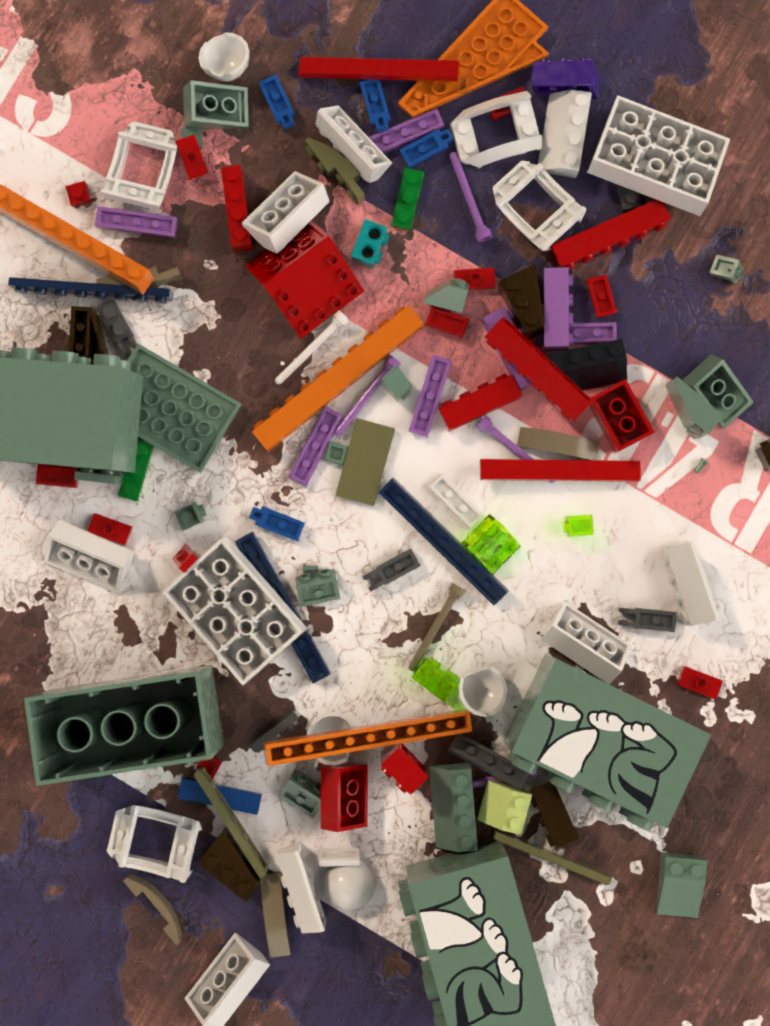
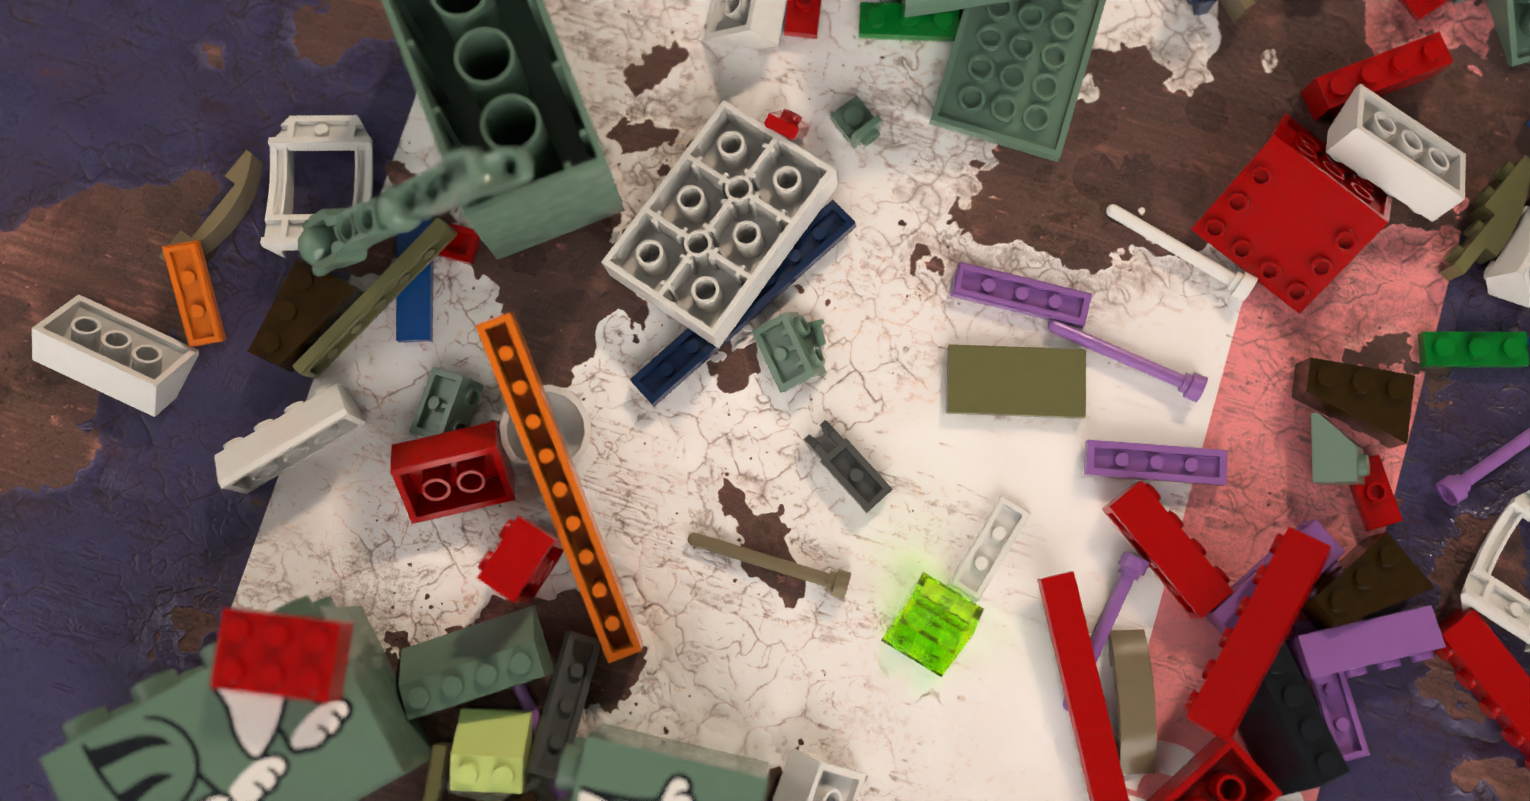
camera: 80 degrees right, 5 degrees down
blue hinge [249,506,305,542] -> none
dark grey hinge [251,709,300,753] -> none
orange brick [252,305,424,452] -> none
dark tan slope [260,872,291,958] -> none
white tile [318,848,360,867] -> none
white cylinder [323,860,375,911] -> none
sand green tile [324,441,349,466] -> none
teal brick [351,219,390,269] -> none
dark blue plate [378,477,509,606] -> none
sand green slope [381,365,412,402] -> none
clear neon green slope [411,656,460,702] -> none
red plate [425,306,469,339] -> none
white cylinder [457,666,508,717] -> none
clear neon green brick [562,515,594,537] -> none
red plate [586,274,617,319] -> none
none -> orange tile [162,239,226,347]
none -> red brick [210,608,354,703]
none -> sand green piece [298,147,533,276]
none -> dark brown wedge [1291,357,1415,448]

